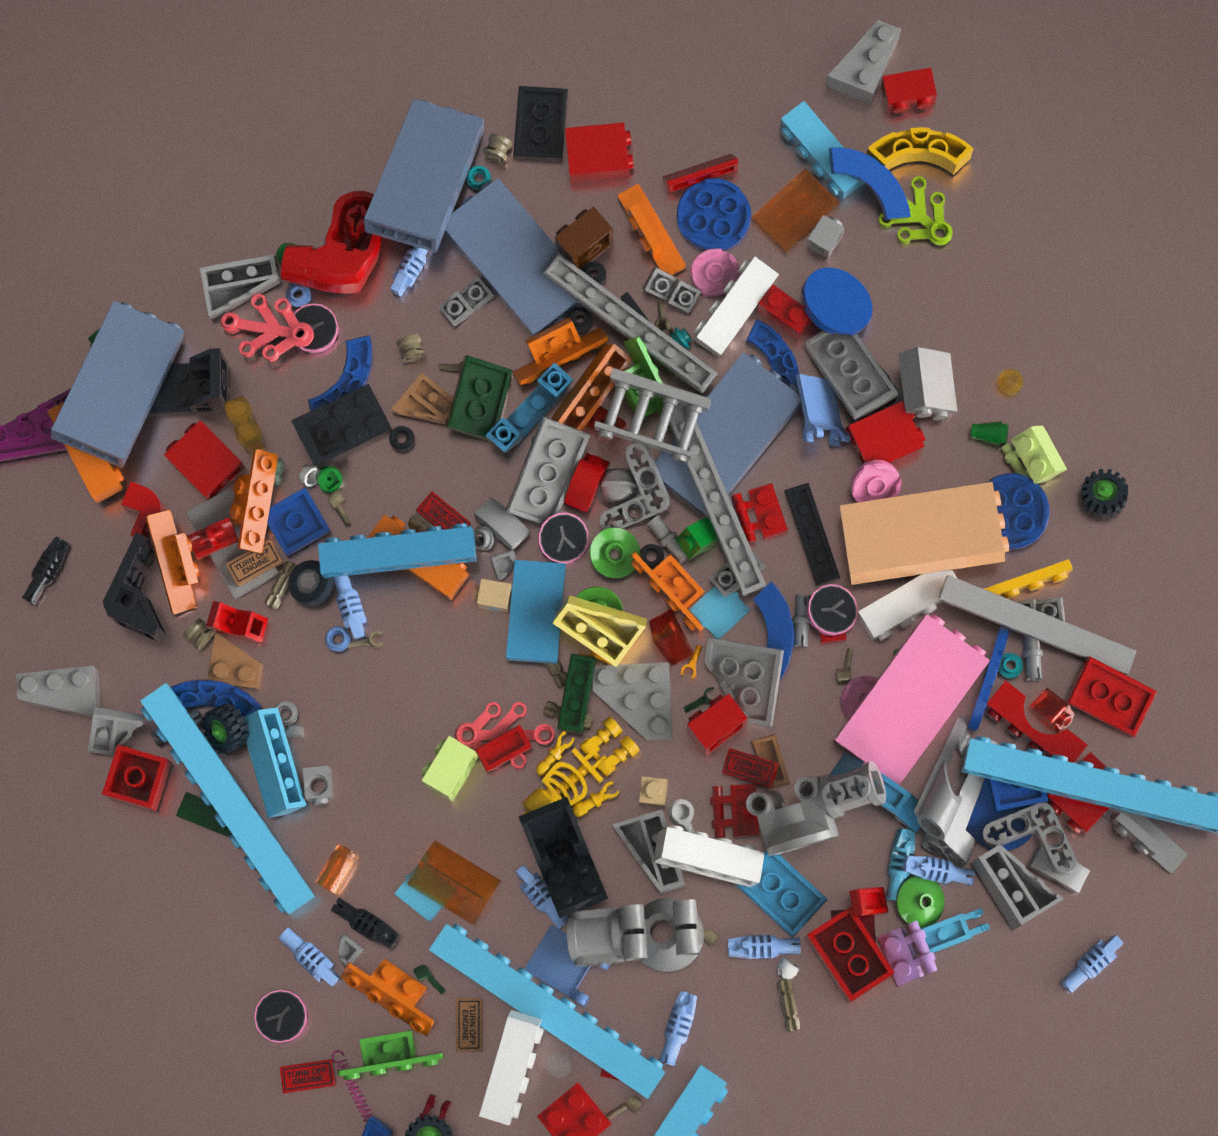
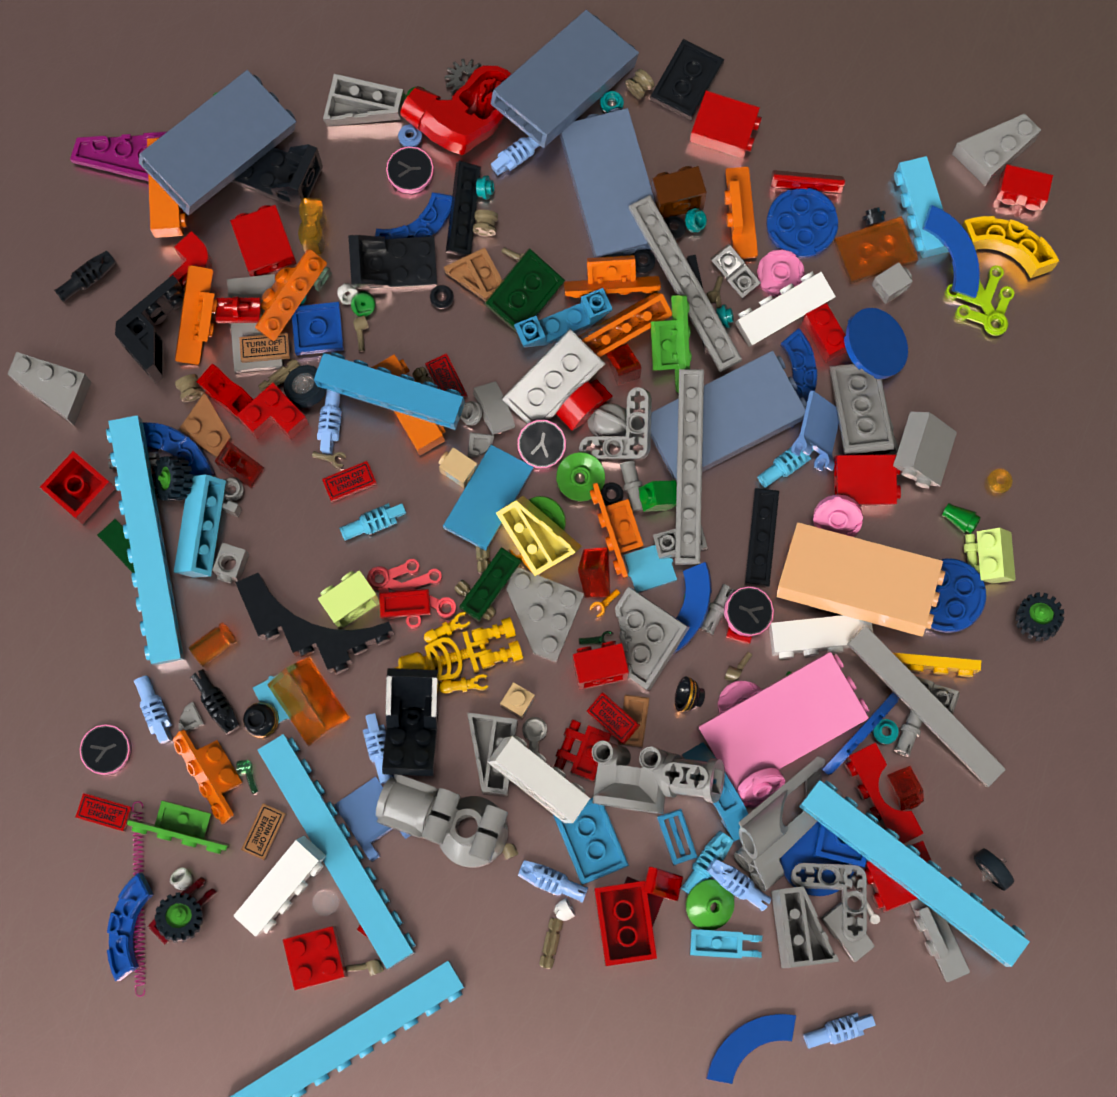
camera: 20 degrees right, 0 degrees up
light grey wing [87,707,144,756] -> none
coral plant [220,294,314,362] -> none
medium blue plate [325,626,351,652] -> none
light grey slope [439,276,496,326] -> none
light grey fence [594,368,711,463] -> none
light blue hinge [659,991,697,1066] -> none
red plate [731,483,788,544] -> none
lavender plate [878,921,937,986] -> none
red tile [1065,656,1157,737] -> none
none -> white hinge [170,867,193,890]
none -> clear red slope [214,441,264,488]
none -> black arch [235,573,394,674]
none -> red brick [237,383,309,440]
none -> black piece [243,702,279,738]
none -> red tile [322,461,377,503]
none -> medium azure hinge [339,503,407,541]
none -> dark grey gear [445,59,481,94]
none -> black tile [446,161,481,257]
none -> teal plate [476,175,494,200]
none -> dark azure tile [657,809,697,866]
none -> black piece [675,676,705,712]
none -> teal plate [685,208,707,233]
none -> blue tile [706,1014,796,1084]
none -> bright pink tile [736,768,785,808]
none -> medium azure hinge [757,447,813,488]
none -> white hinge [851,875,880,924]
none -> black plate [862,207,886,226]
none -> black wheel [974,848,1014,891]

